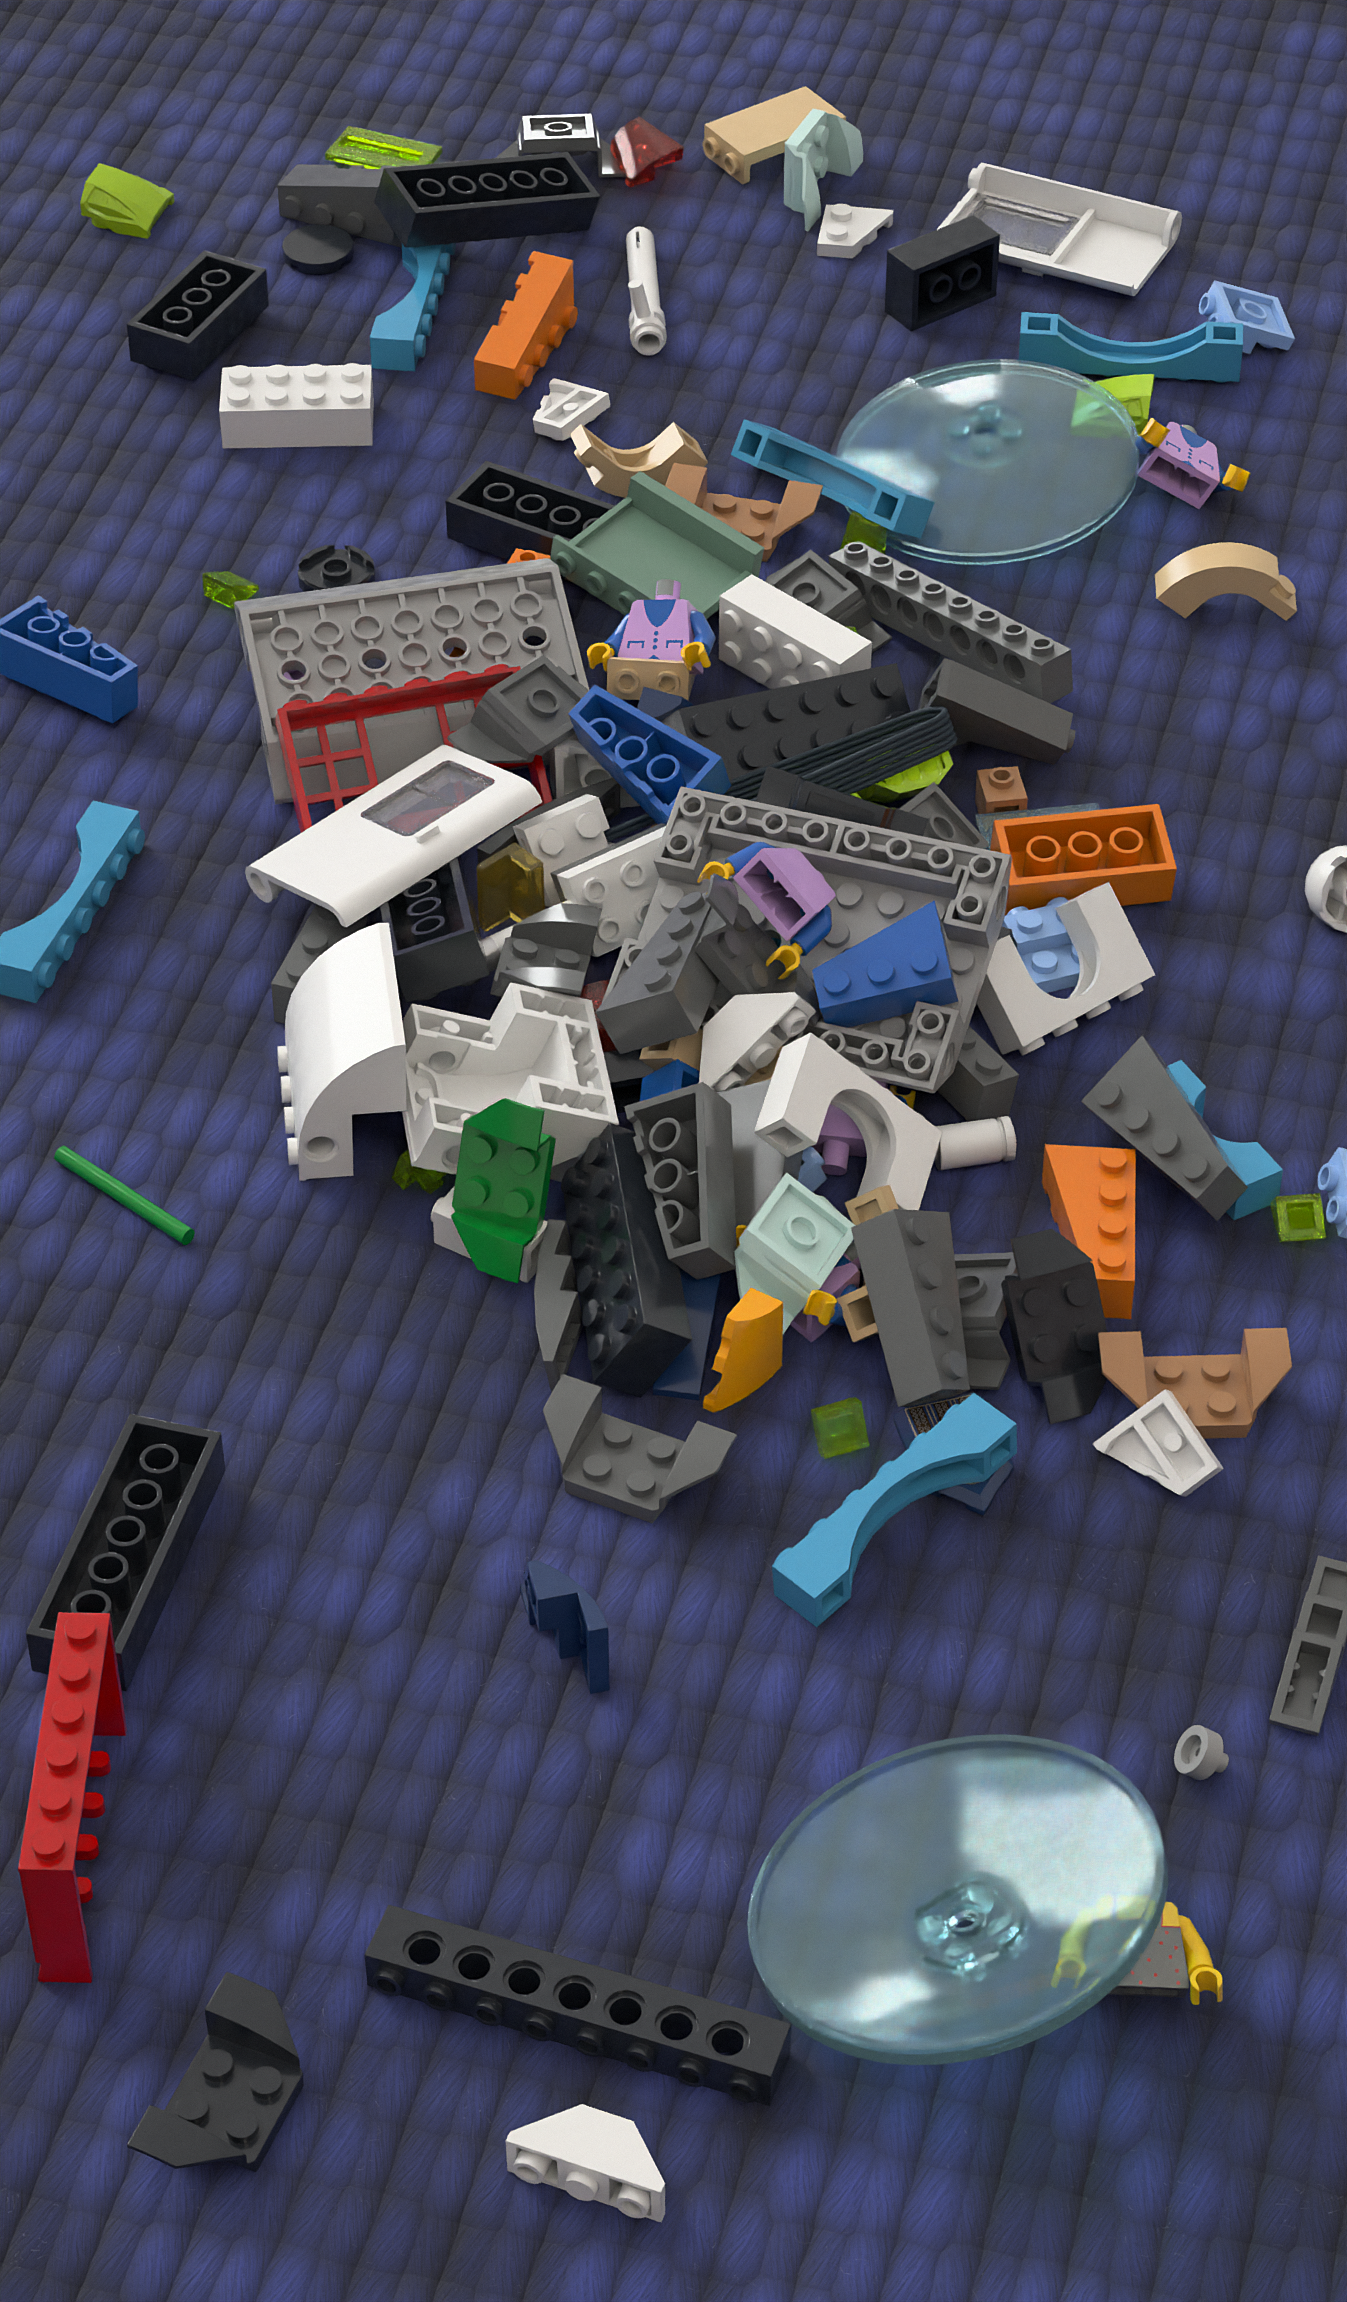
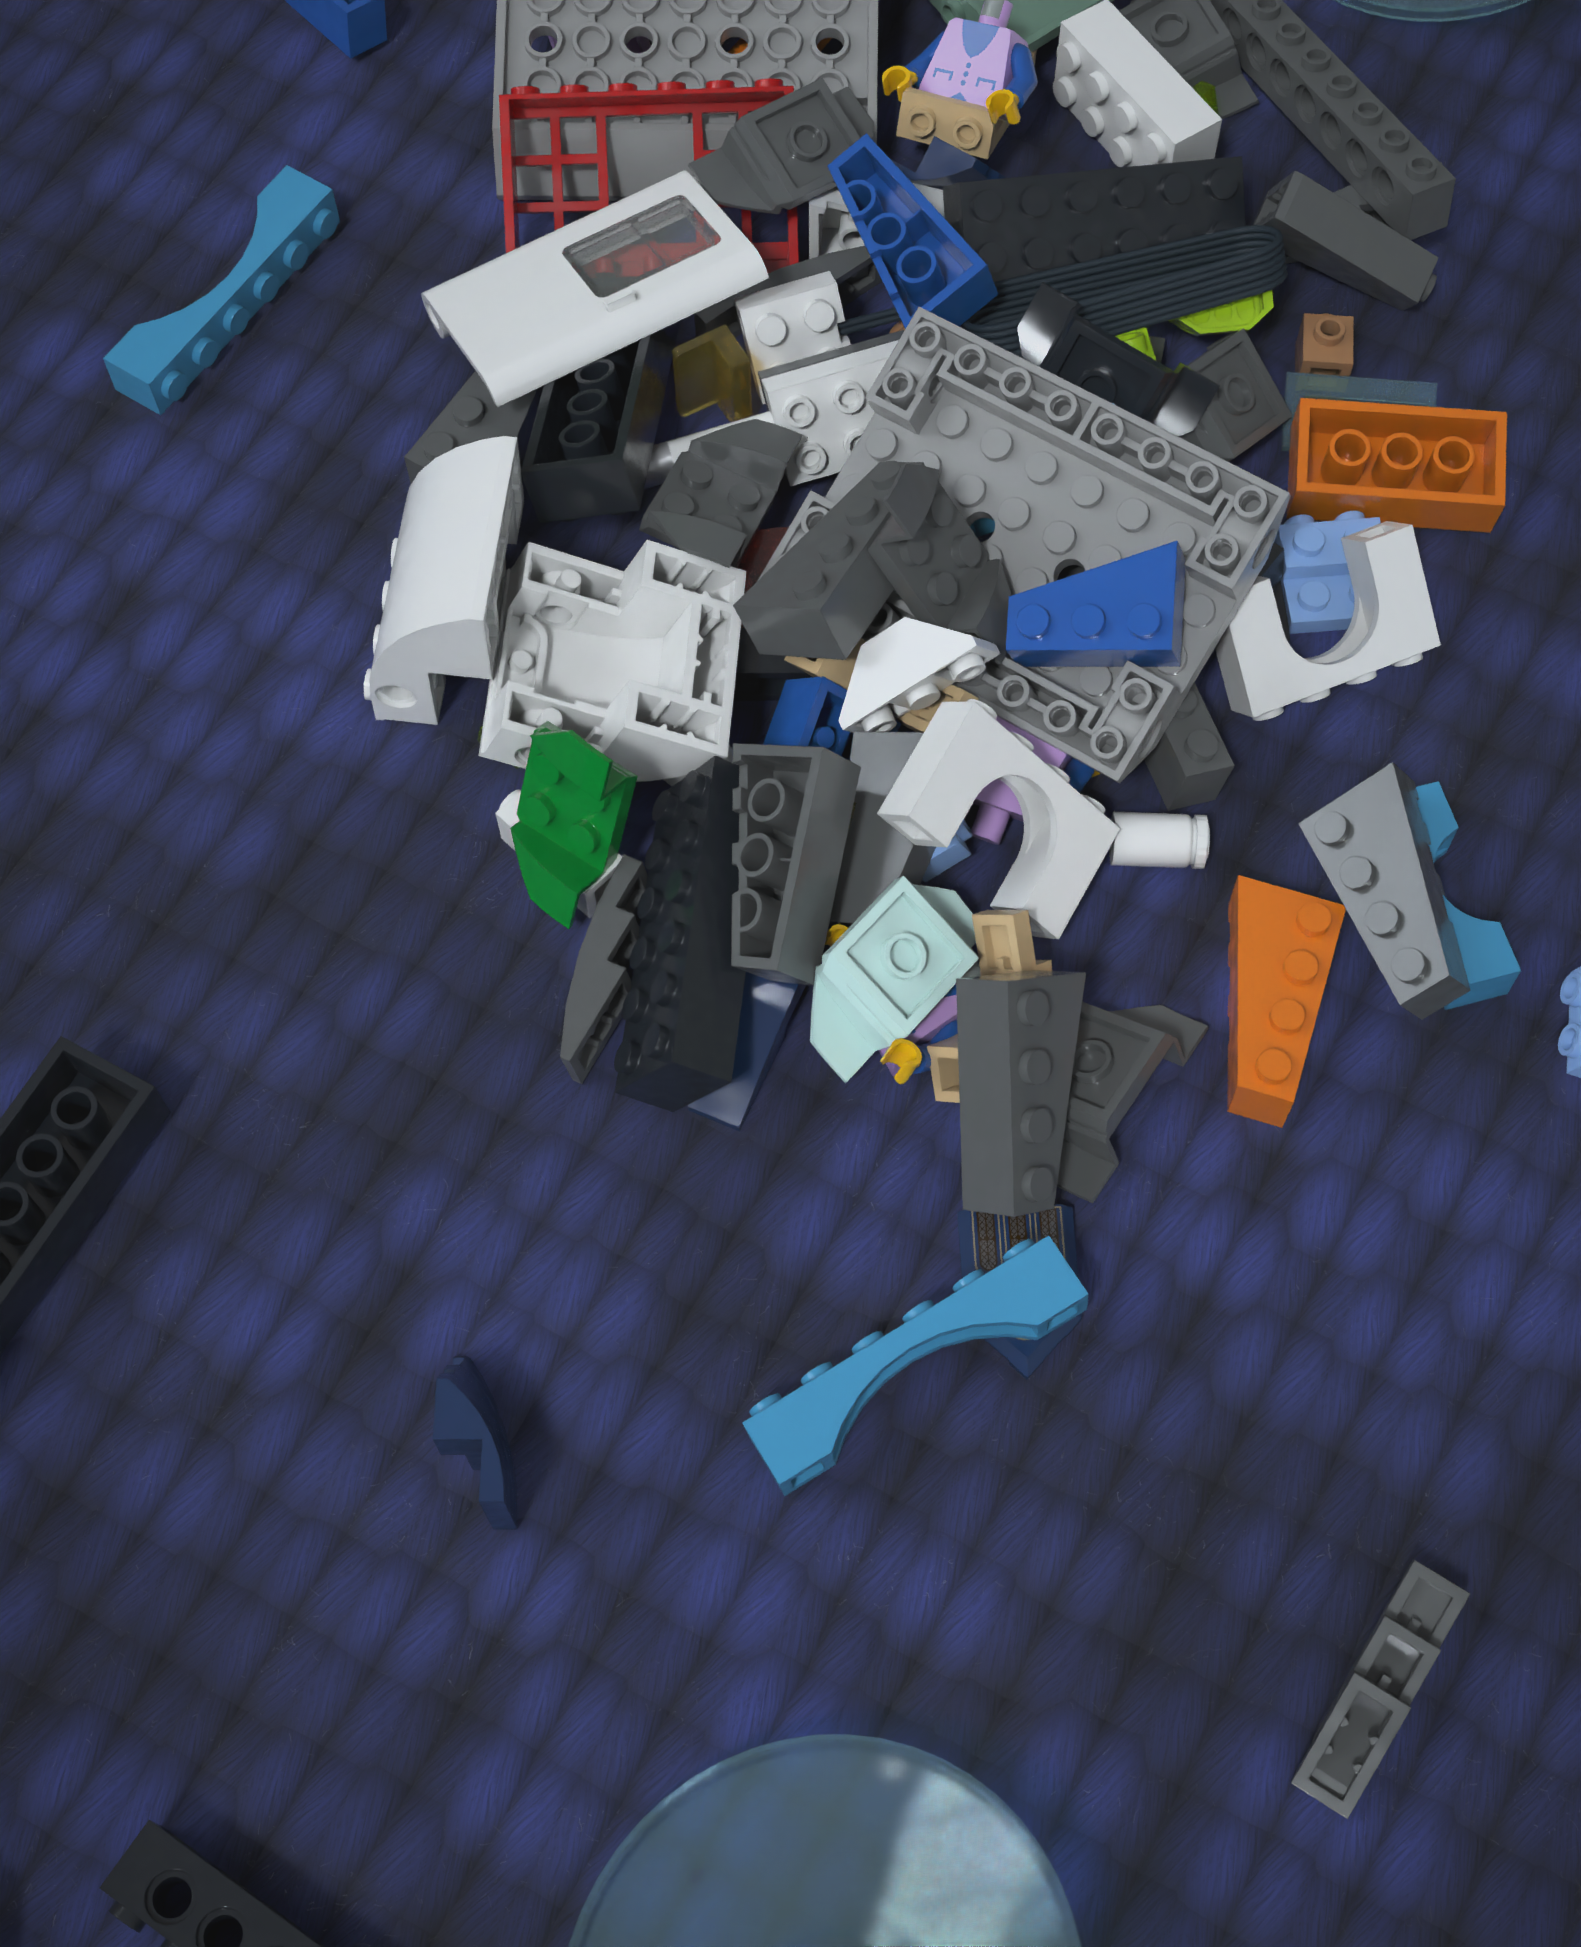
camera: 15 degrees right, 20 degrees up
green bar [54,1146,195,1245] -> none
dark grey piece [543,1374,737,1523] -> none
lavender torso [697,842,836,979] -> none
light orange slope [703,1288,783,1413] -> none
clear neon green tile [811,1397,869,1459] -> none
black piece [1001,1229,1107,1424] -> none
white wing [1093,1389,1224,1497] -> none
medium nougat piece [1098,1328,1292,1439] -> none
light grey tile [1174,1725,1229,1780] -> none
clear neon green slope [1270,1193,1326,1242] -> none

